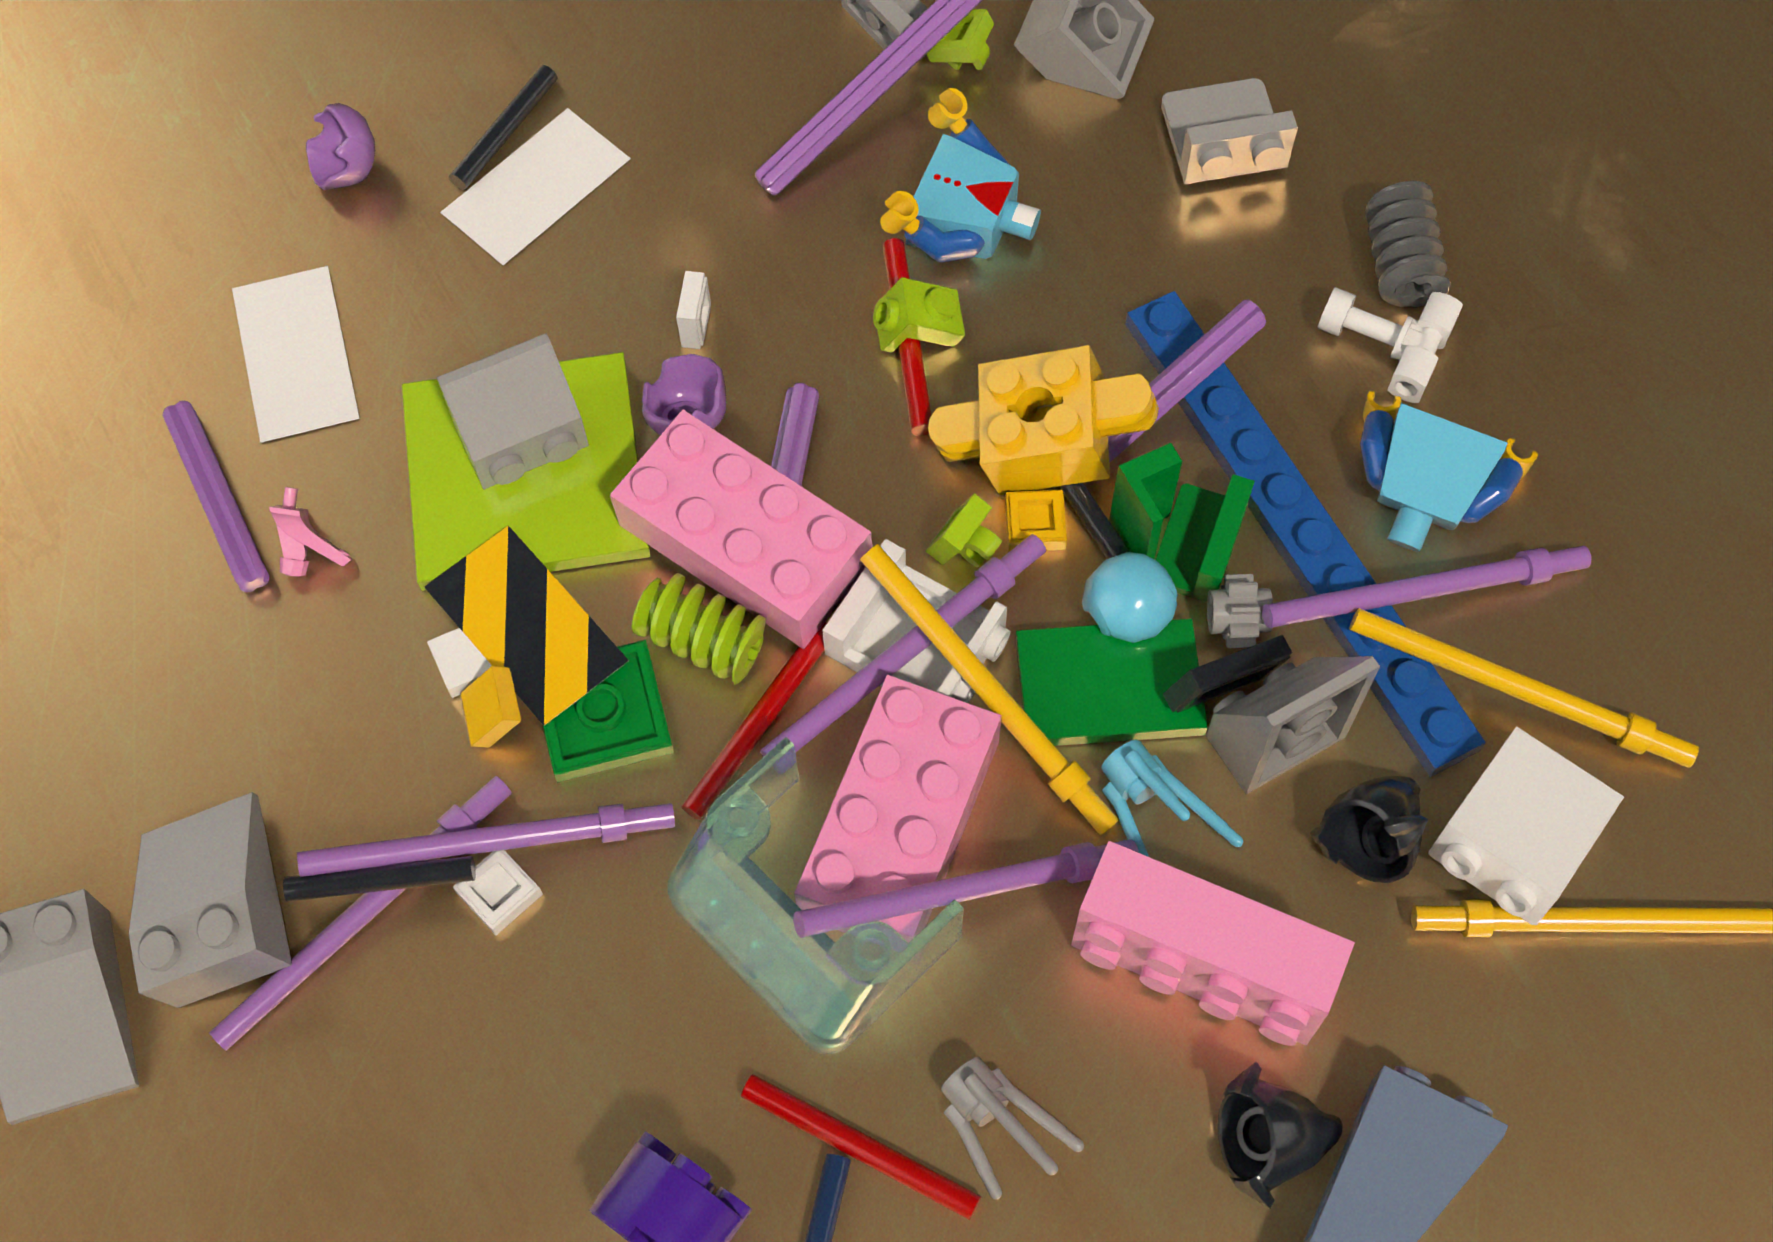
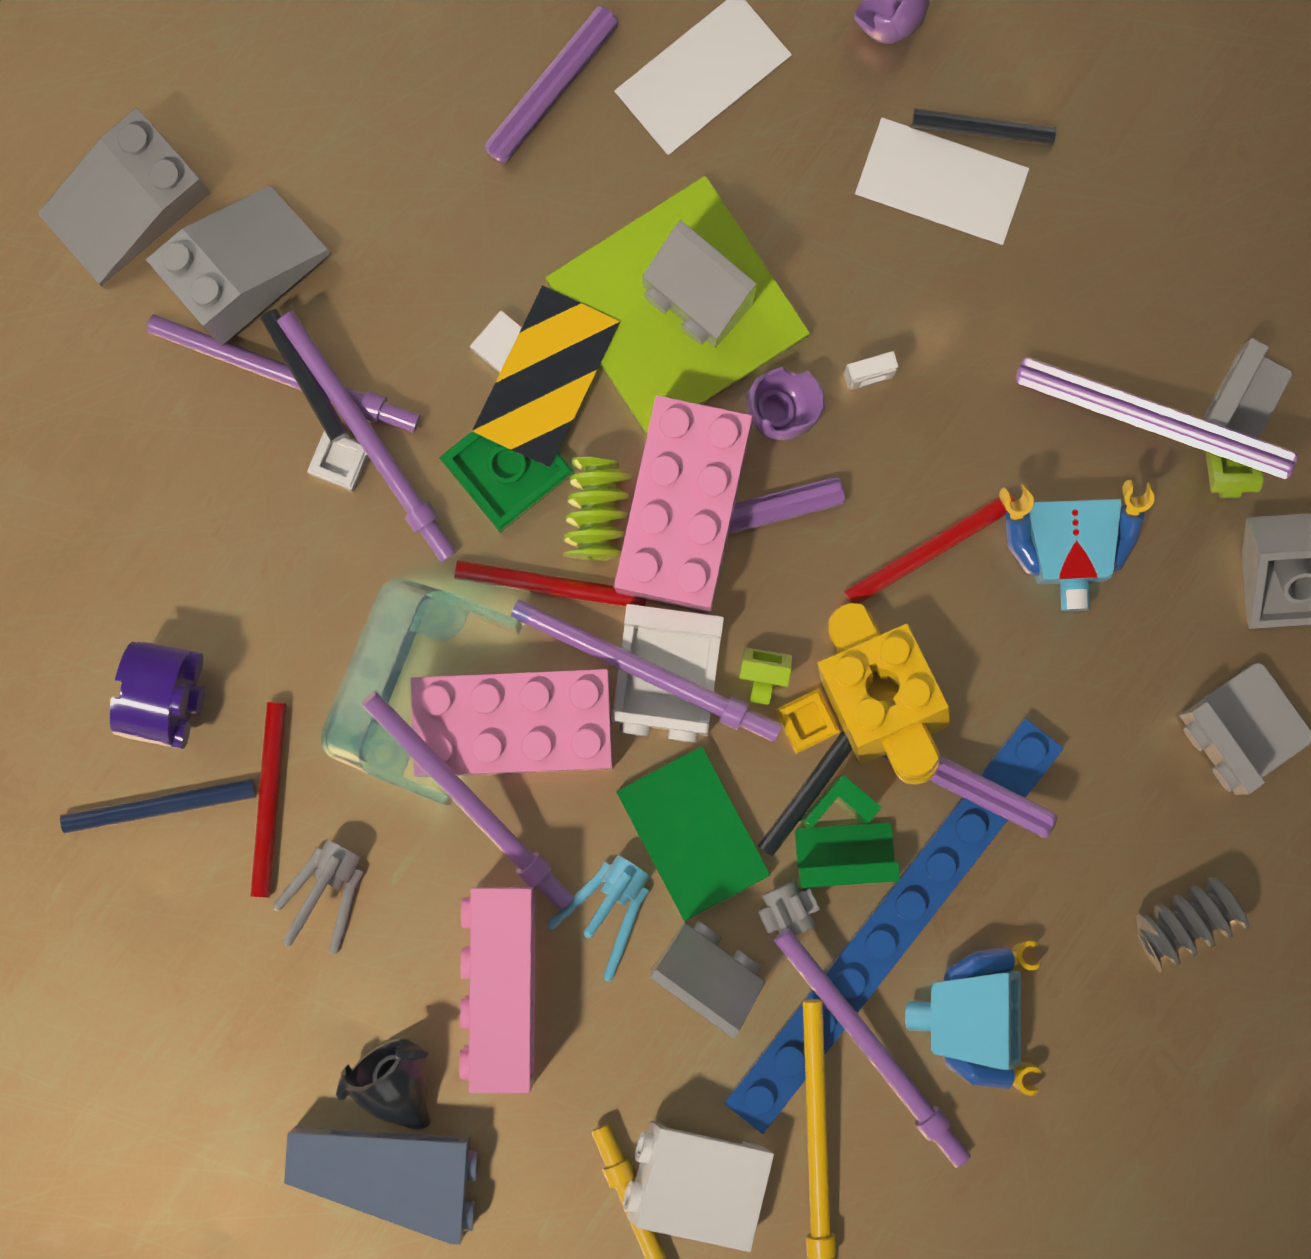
camera: 65 degrees right, 20 degrees up
bright pink piece [269,487,352,577] -> none
yellow tile [460,666,521,748] -> none
yellow bar [860,544,1119,835] -> none
lime bracket [873,277,965,353] -> none
medium azure hair [1082,552,1178,643] -> none
black tile [1163,635,1293,713] -> none
black hat [1310,776,1429,883] -> none
white bar [1318,287,1463,403] -> none

